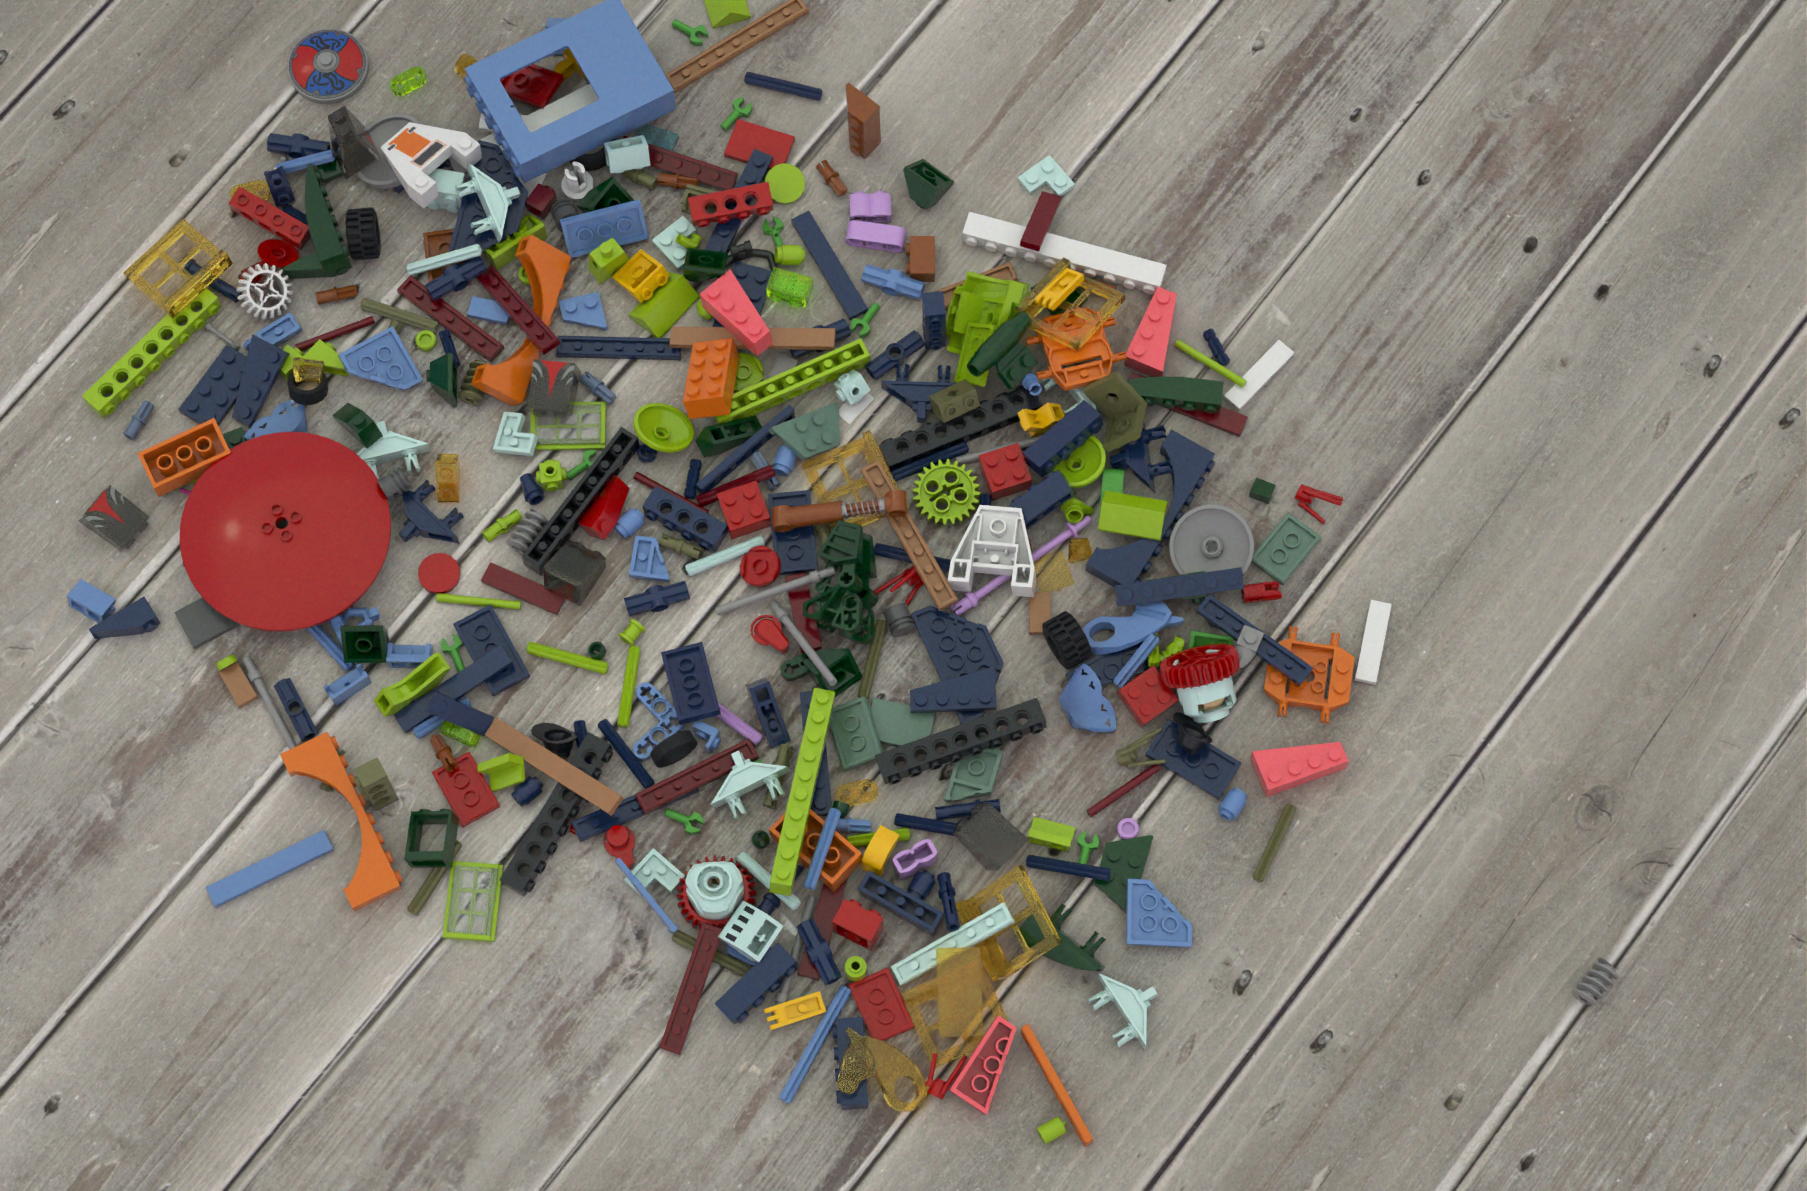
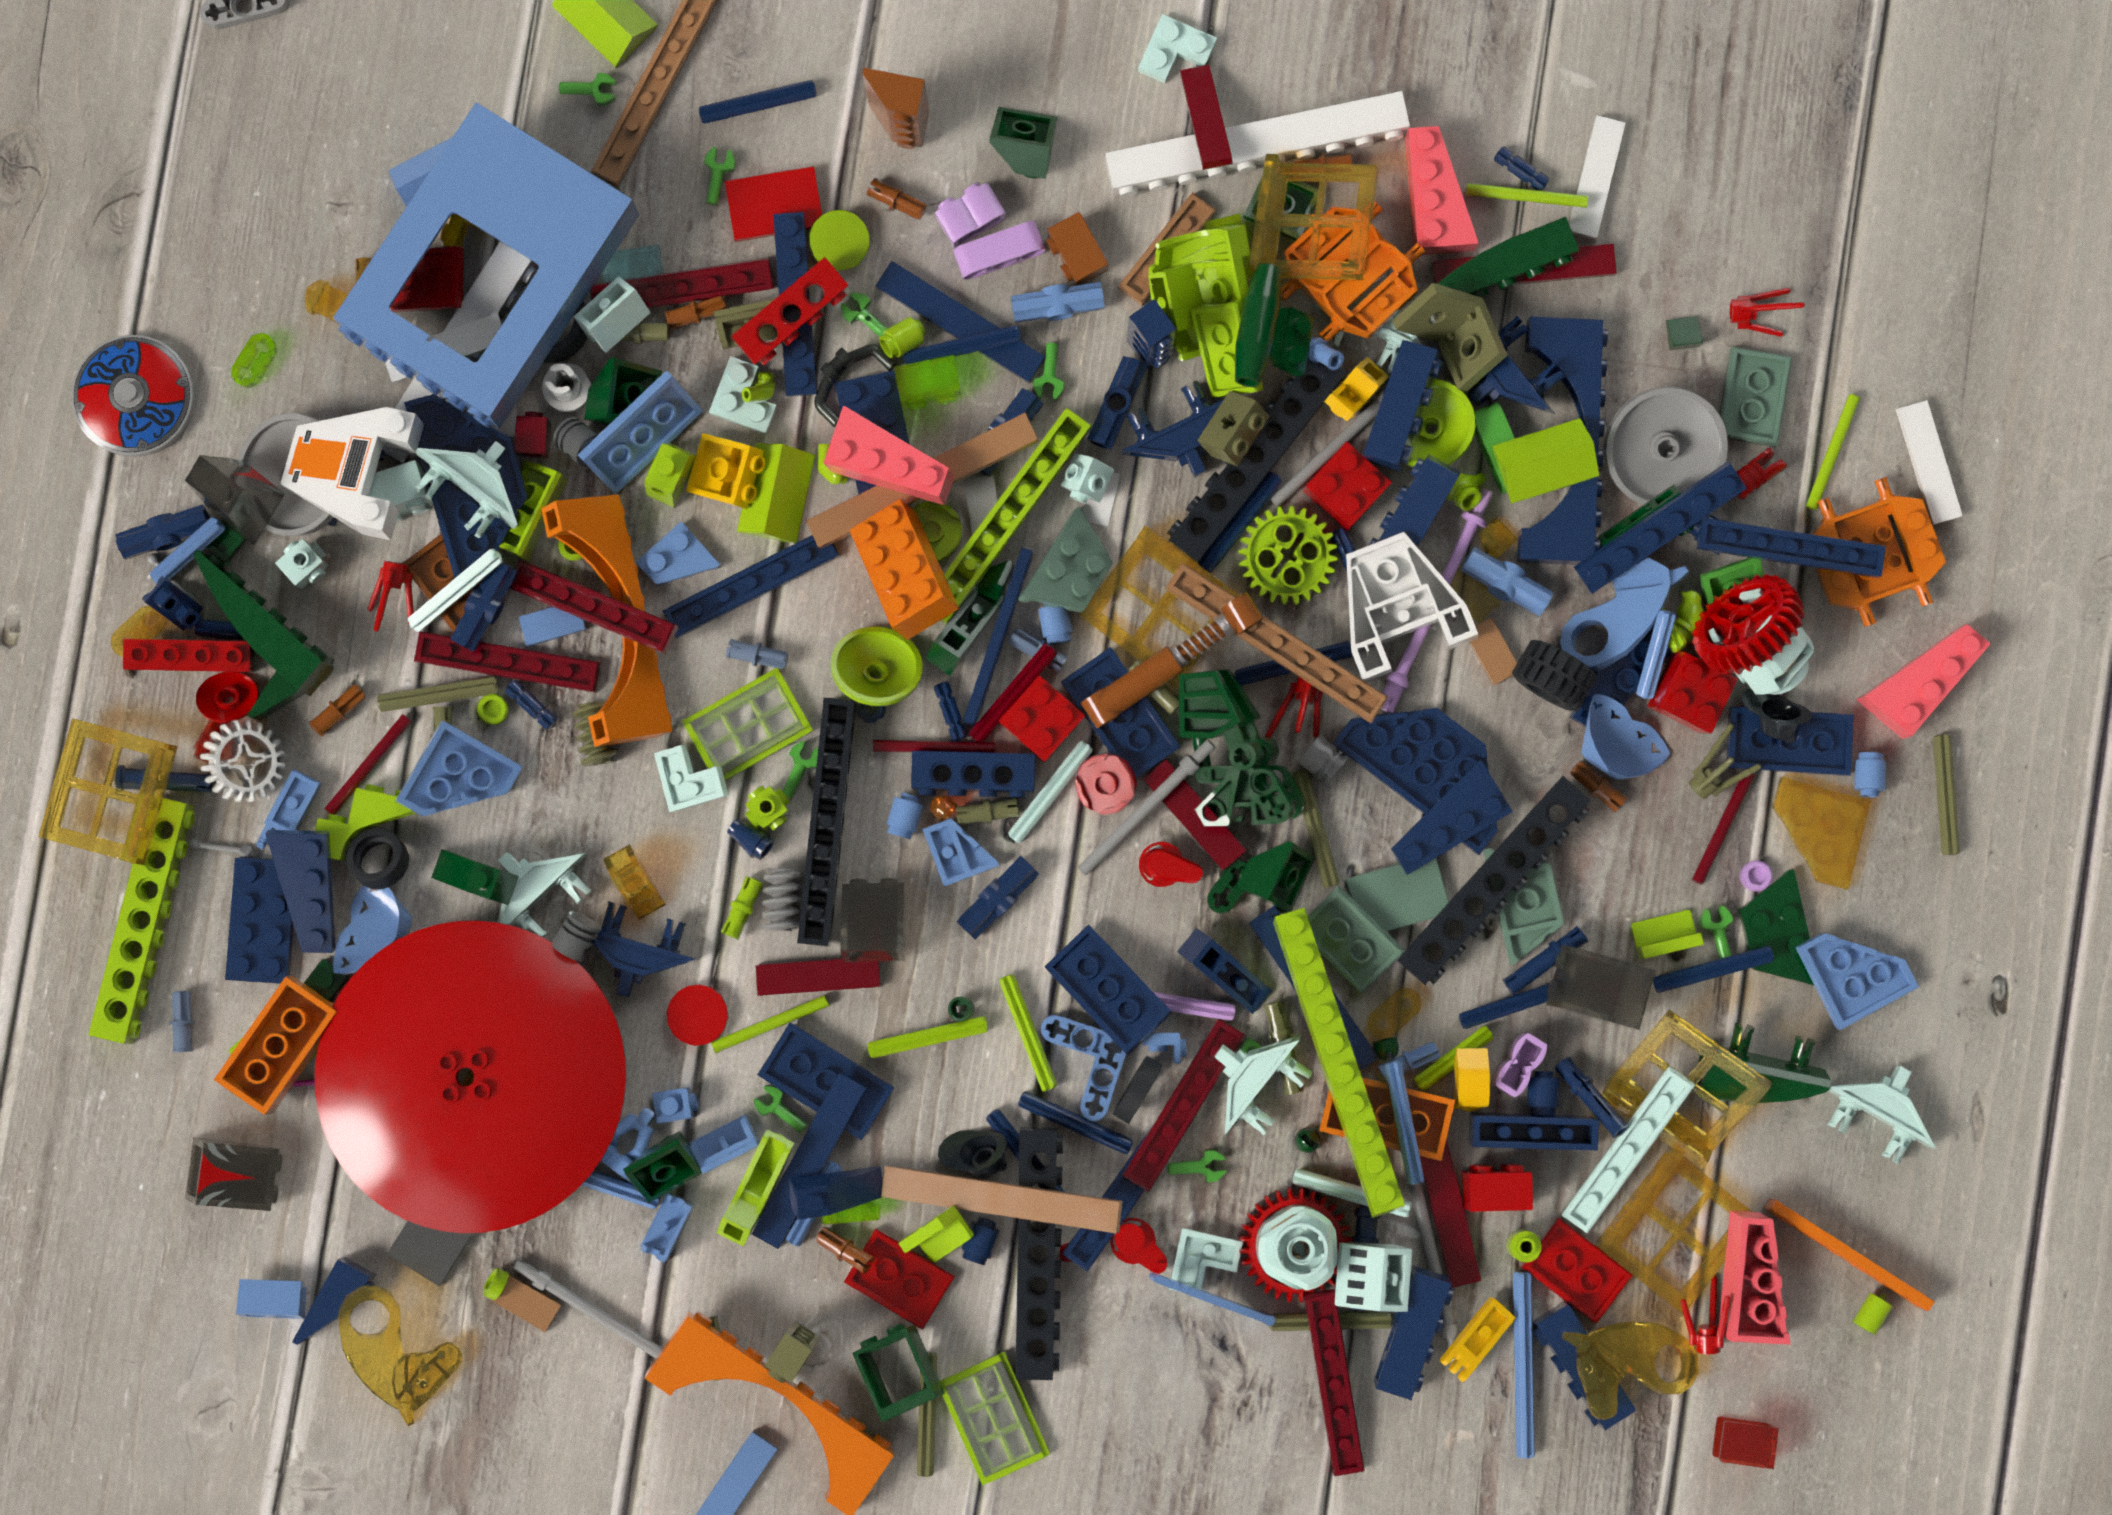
camera: 30 degrees left, 15 degrees up
dark blue piece [274,678,318,742] -> none
clear yellow tile [293,357,325,383] -> none
black tyre [345,207,381,261] -> none
dark green slope [426,353,457,408] -> none
clear smoke slope [528,359,581,419] -> none
red slope [578,475,630,540] -> none
lime bush [618,618,646,646] -> none
dark green slope [683,248,728,282] -> none
light grey bar [769,600,837,686] -> none
dark blue piece [796,919,842,986] -> none
clear yellow tile [936,947,983,1037] -> none
yellow hinge [1035,268,1084,311] -> none
light grey plate [1235,625,1264,669] -> none
none -> light aqua brick [275,539,329,589]
none -> clear yellow animal [339,1285,462,1426]
none -> red plant [367,561,414,632]
none -> medium blue bracket [652,1087,699,1124]
none -> dark blue axle [904,325,1022,367]
none -> clear orange hinge [930,796,957,822]
none -> dark green slope [978,560,1013,600]
none -> medium blue piece [1460,547,1553,616]
none -> dark orange axle [1570,761,1627,813]
none -> clear red piece [1712,1416,1779,1469]
none -> clear yellow plate [1772,777,1871,890]
none -> lime bar [1805,394,1860,511]

